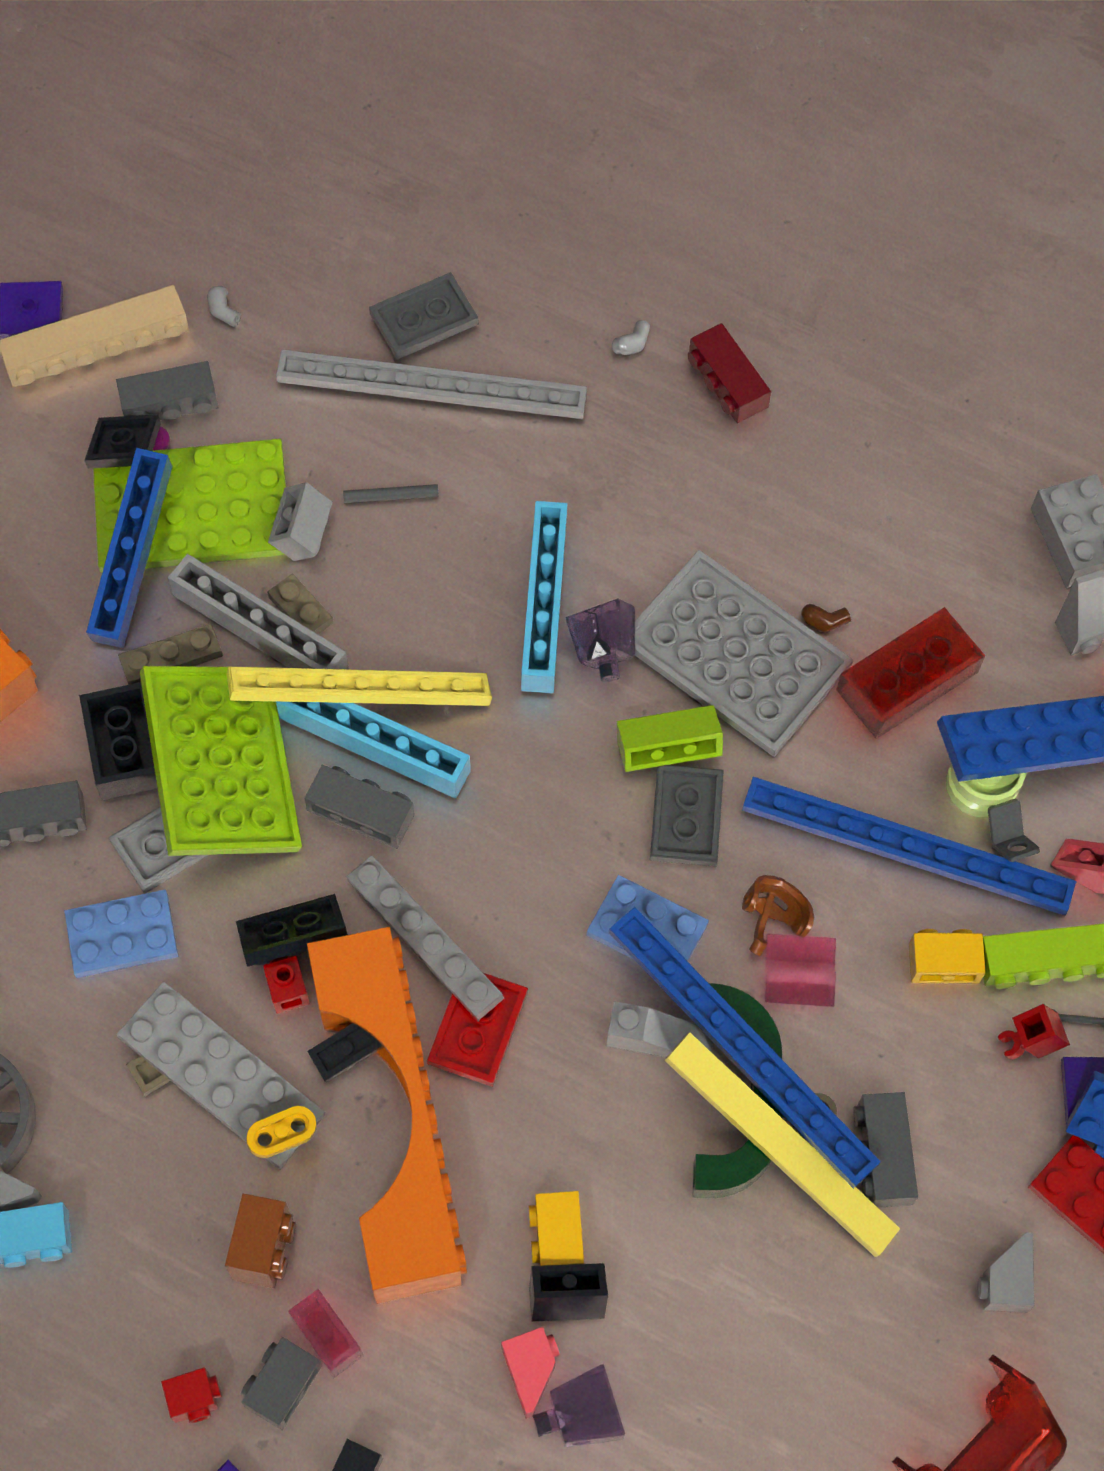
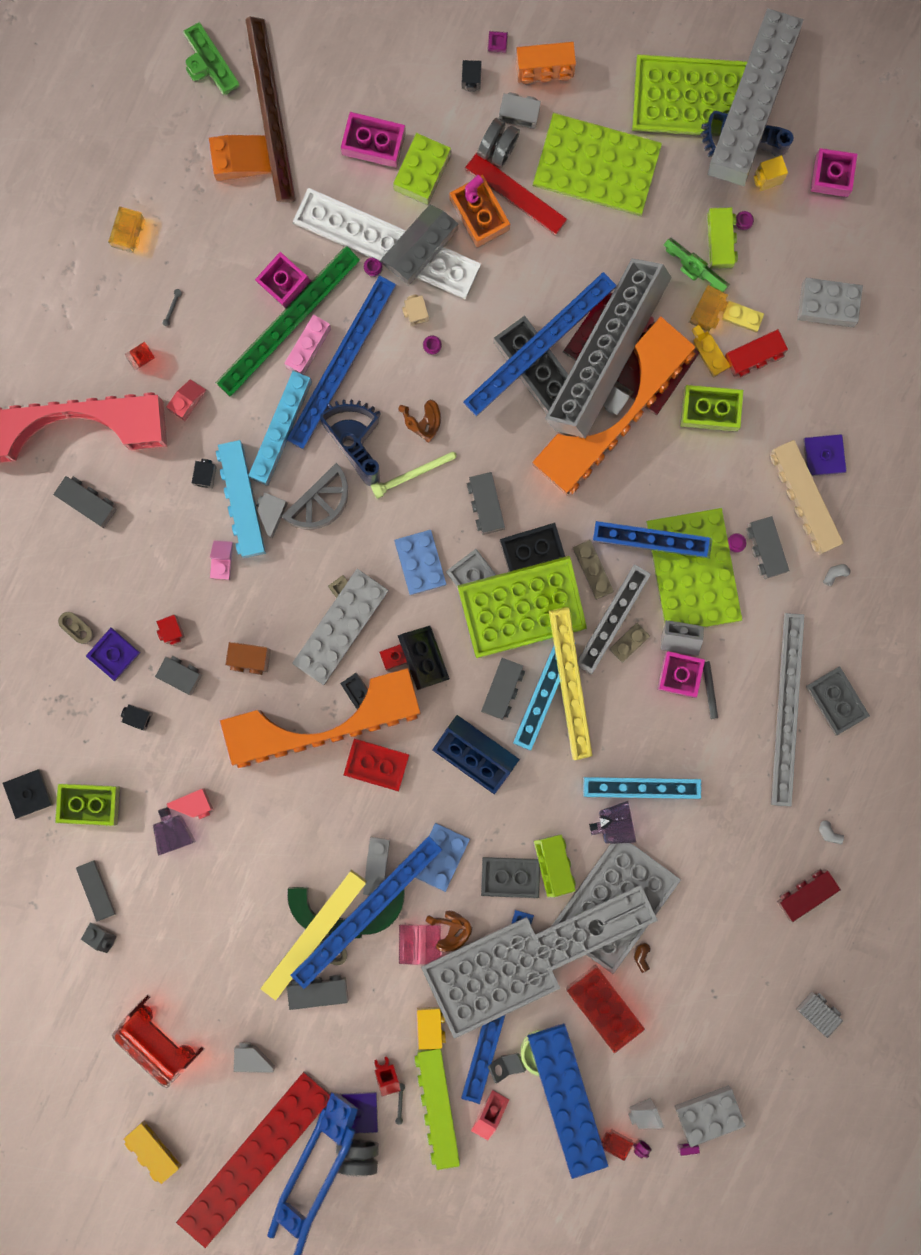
camera: 90 degrees right, 20 degrees up
black plate [85,415,161,469] -> none
yellow plate [247,1106,316,1158] -> none
clear pink brick [288,1289,364,1379] -> none
light grey plate [346,855,504,1021] -> none
yellow brick [529,1191,584,1266] -> none
black brick [529,1263,608,1322] -> none
none -> bright pink slope [210,540,233,580]
none -> light grey piece [421,885,658,1039]
none -> dark blue slope [432,715,520,795]
none -> dark pink brick [657,651,705,698]
none -> light grey brick [796,992,843,1038]

